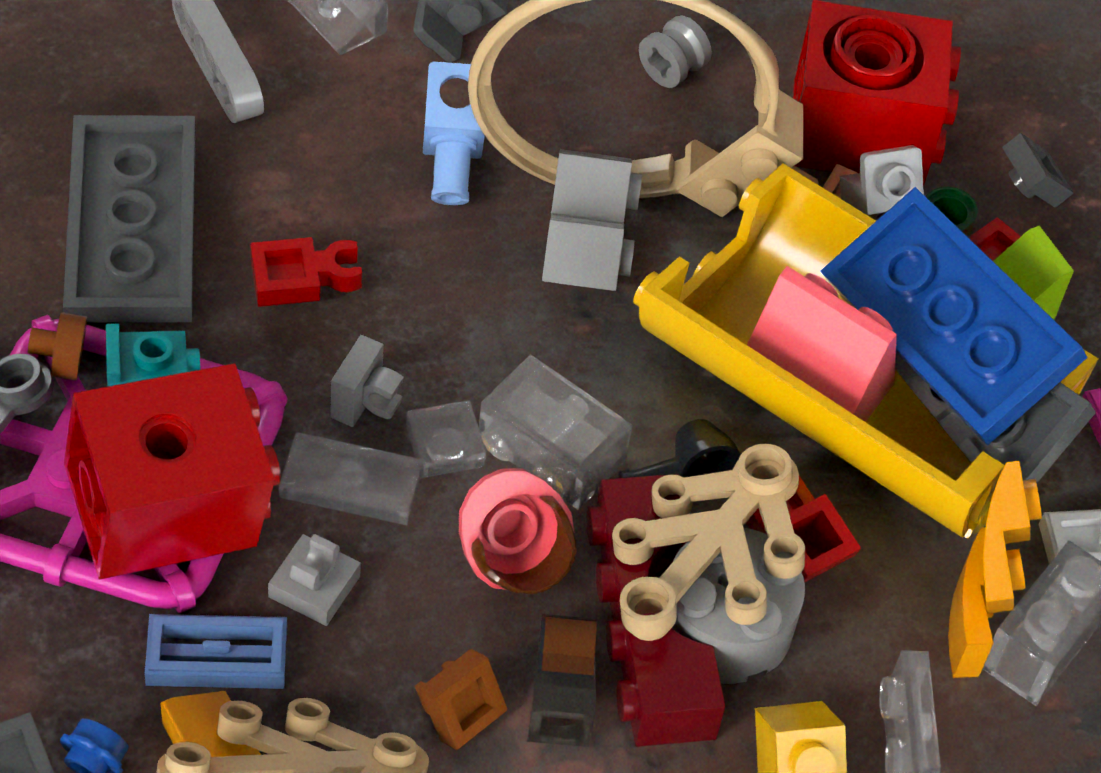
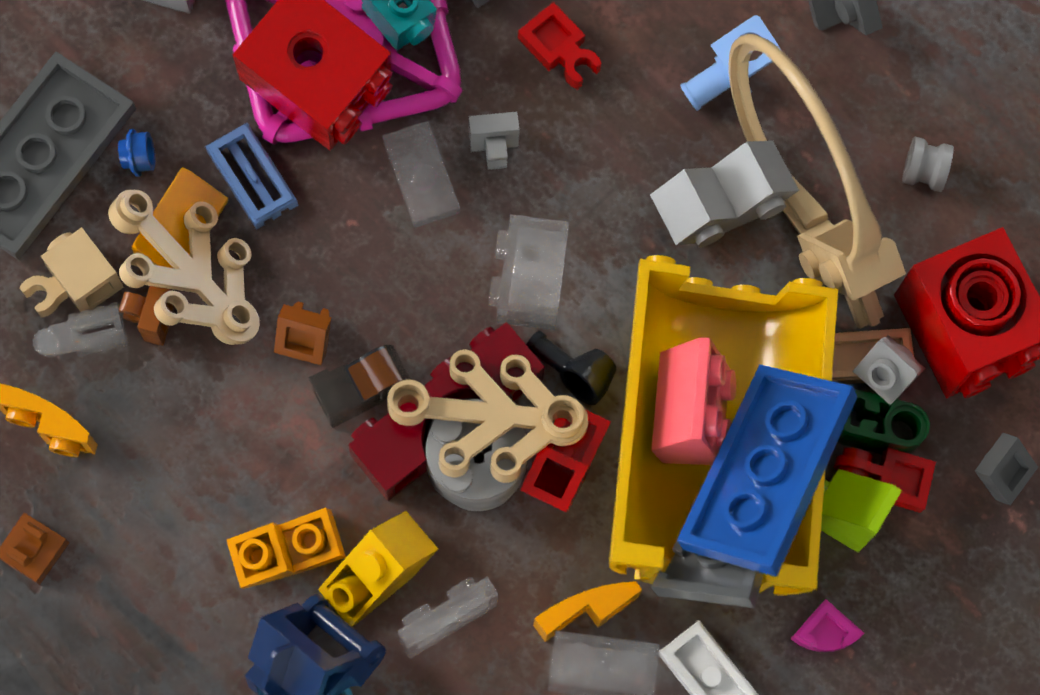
camera: 60 degrees right, 20 degrees up
light grey tile [268,534,361,626] -> none
clear plate [406,400,486,478] -> none
coral piece [459,468,577,595] -> none
light orange slope [983,461,1042,614] -> none

